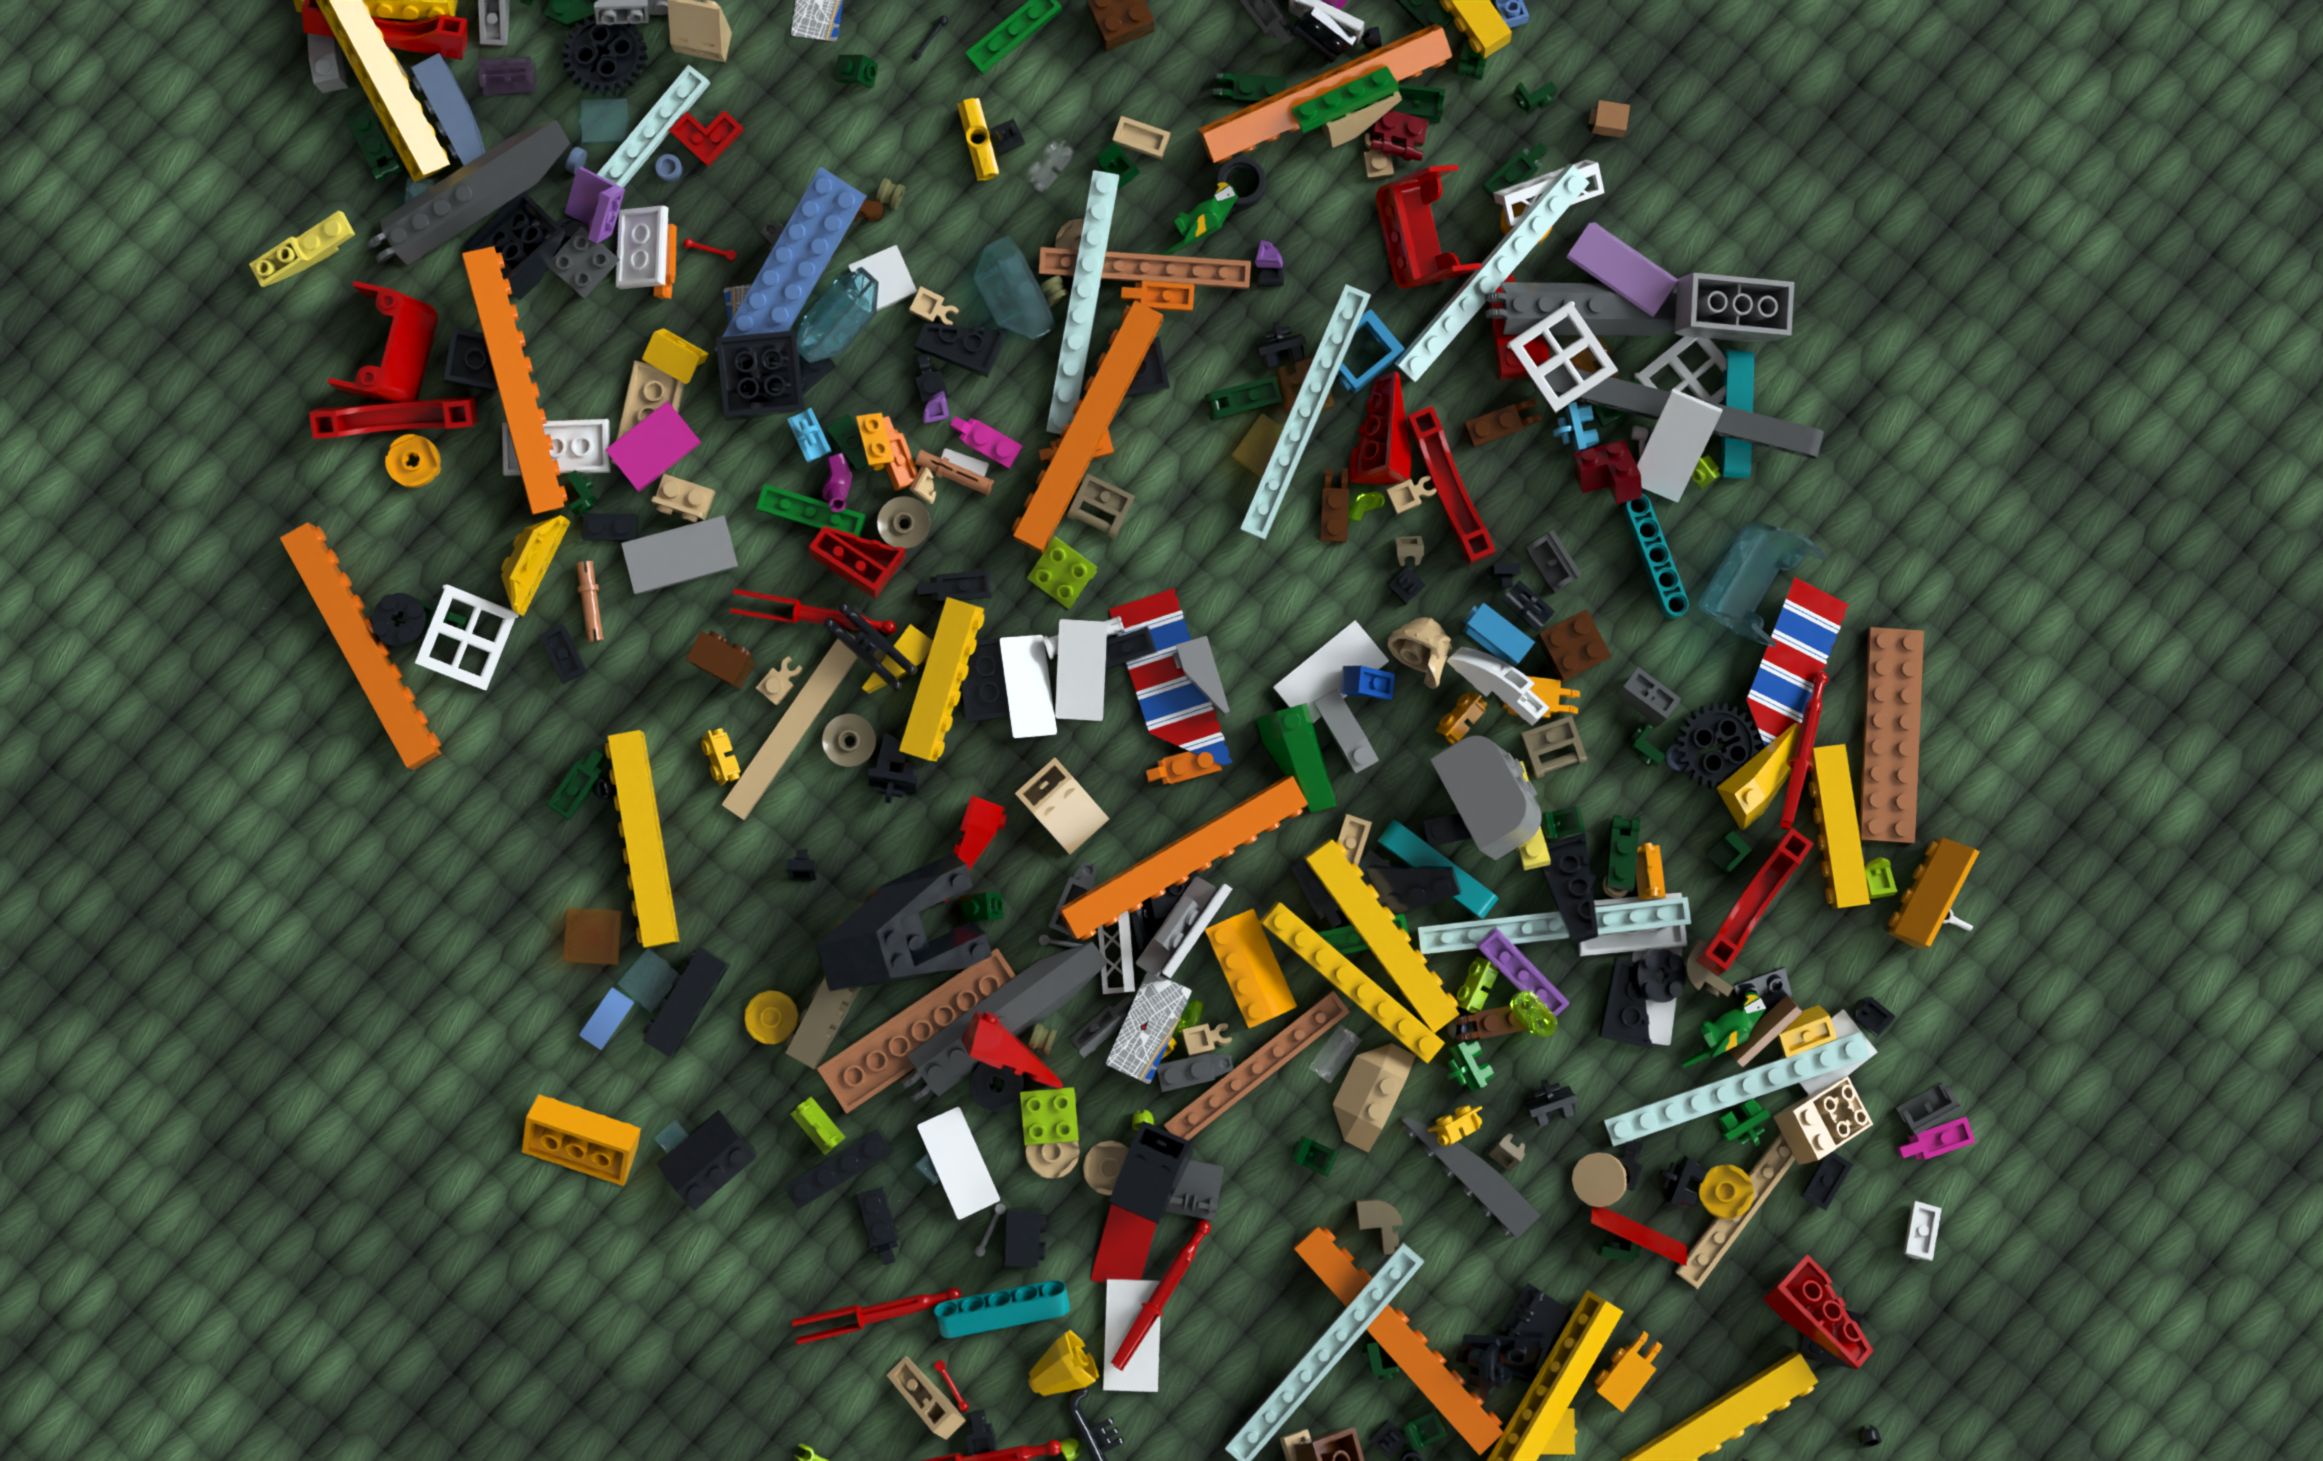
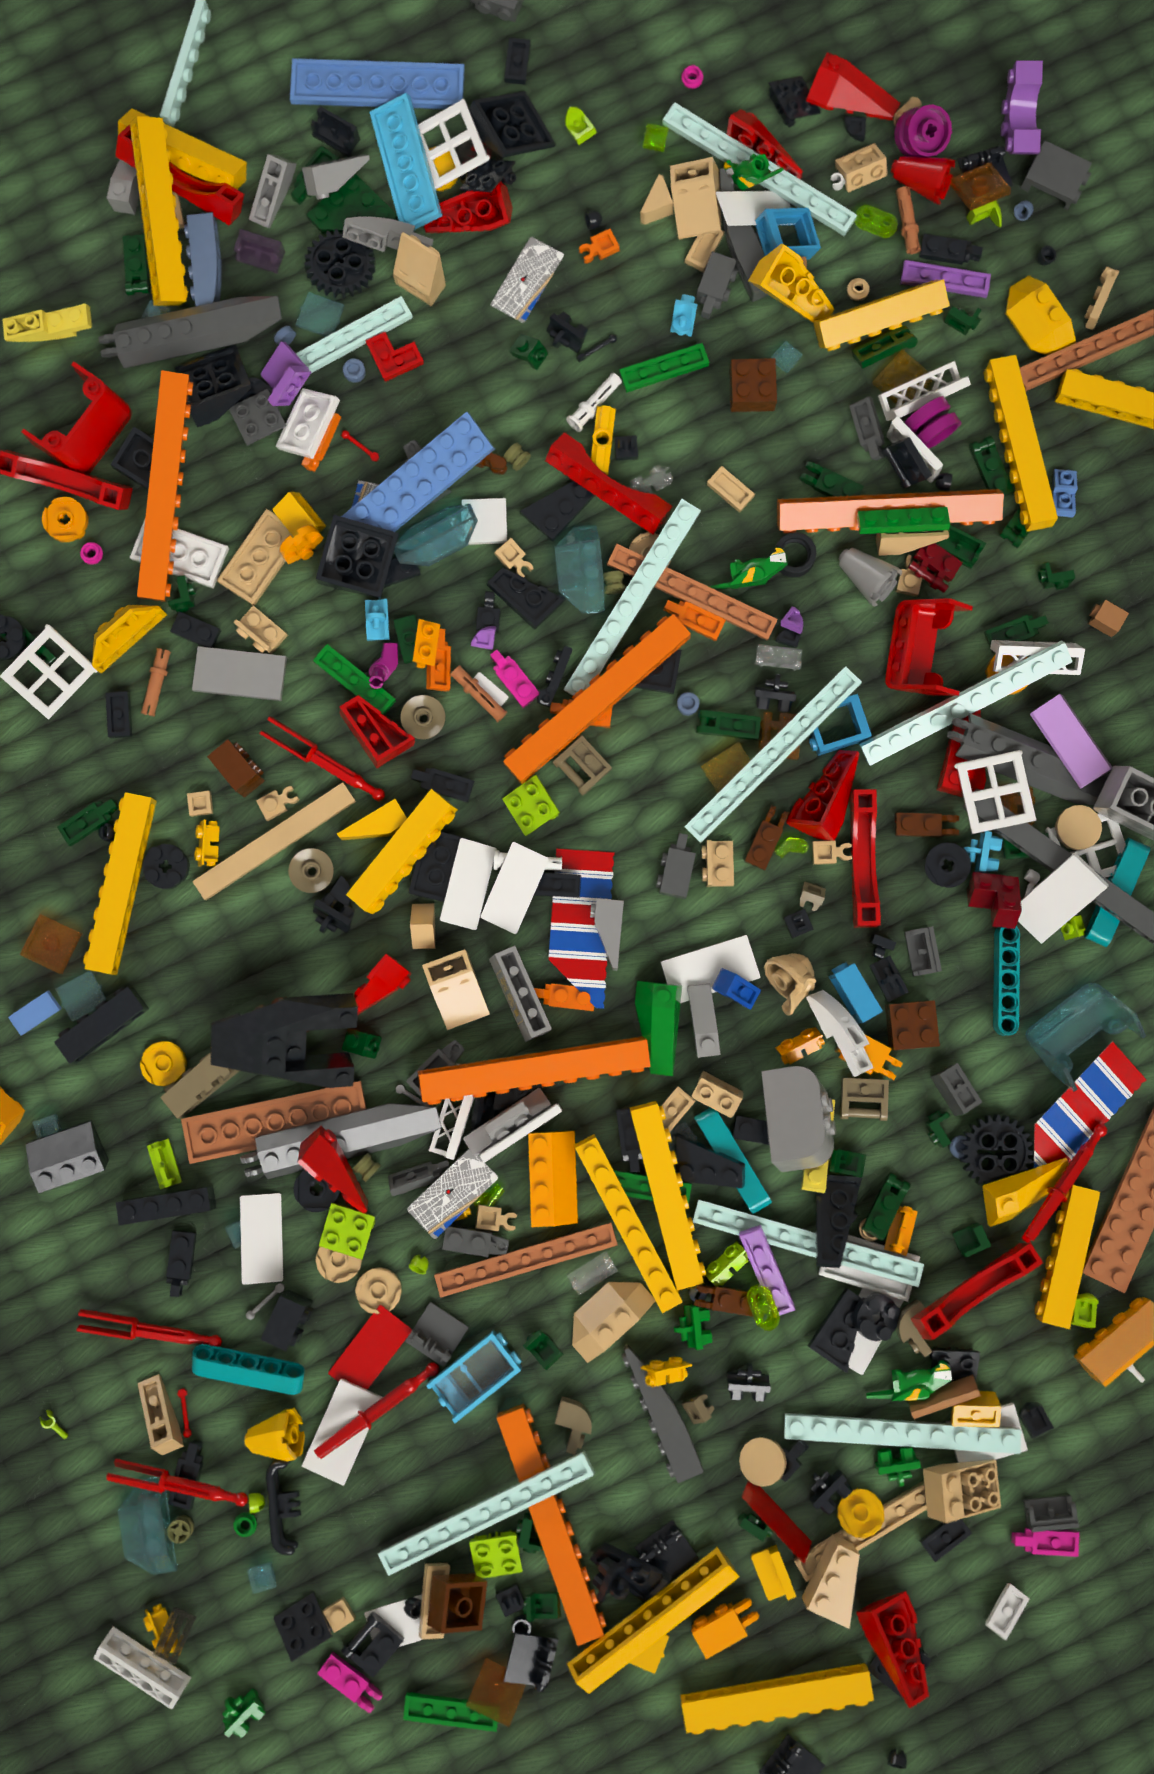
camera: 25 degrees right, 0 degrees up
dark pink tile [605,401,701,492] -> none
black tile [787,849,817,880] -> none
black piece [824,603,918,692] -> none
tan tile [909,467,936,504] -> none
dark green bracket [1095,141,1140,189] -> none
black slope [1109,1121,1193,1224] -> none
none -> dark pink plate [80,542,103,565]
none -> black plate [143,844,190,889]
none -> tan plate [187,791,214,817]
none -> light orange plate [279,525,323,564]
none -> tan slope [410,903,436,949]
none -> clear door [426,1330,522,1423]
none -> lime hinge [469,1530,523,1578]
none -> light grey brick [489,946,552,1042]
none -> black wing [520,481,595,542]
none -> black hinge [537,646,572,707]
none -> red arch [545,432,673,535]
none -> black hips [546,312,588,353]
none -> white pin [566,373,622,432]
none -> dark grey hinge [656,833,696,899]
none -> sand blue tile [677,692,699,716]
none -> tan bracket [692,1071,743,1118]
none -> tan bracket [701,840,734,887]
none -> yellow panel [751,1545,796,1601]
none -> clear hinge [755,644,802,671]
none -> tan wedge [802,1534,859,1629]
none -> light grey cone [839,548,902,607]
none -> black plate [925,843,971,888]
none -> tan tile [1055,805,1102,850]

